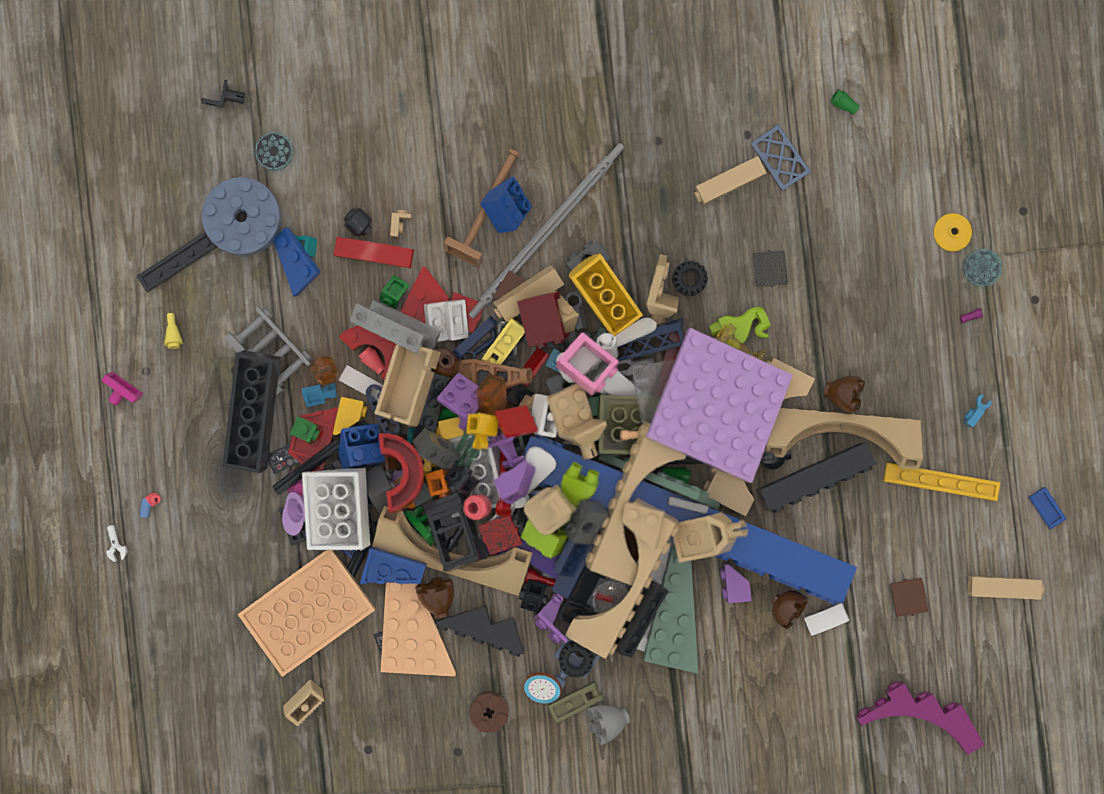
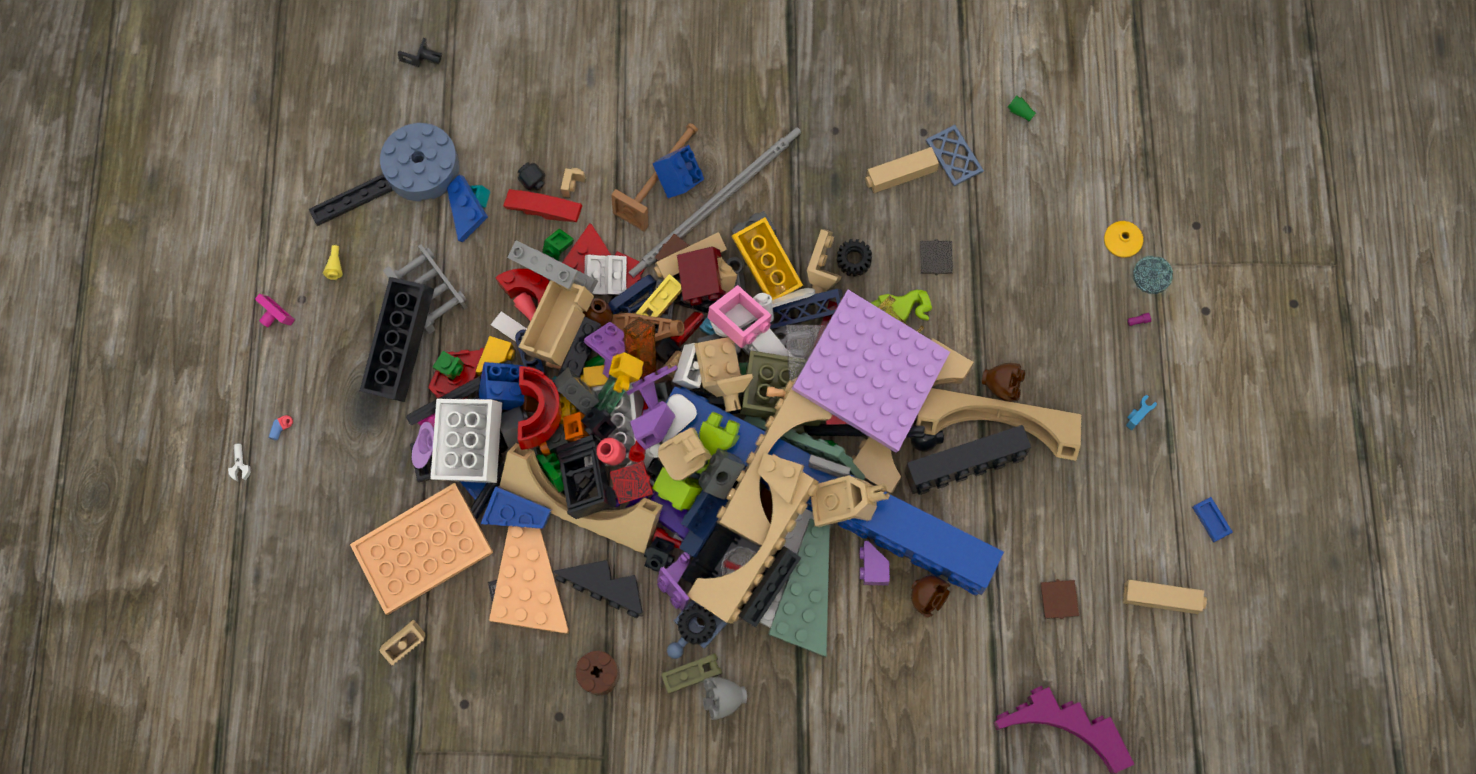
camera: 10 degrees right, 15 degrees down
tile [255,132,294,171] -> none
black sticker [268,444,300,474] -> none
dark azure plate [302,383,337,407] -> none
clear orange head [311,356,338,385] -> none
reddish brown piece [415,577,454,619] -> none
red piece [494,405,538,438] -> none
piece [523,673,562,704] -> none
white slope [804,603,849,636] -> none
yellow tile [883,463,1001,501] -> none

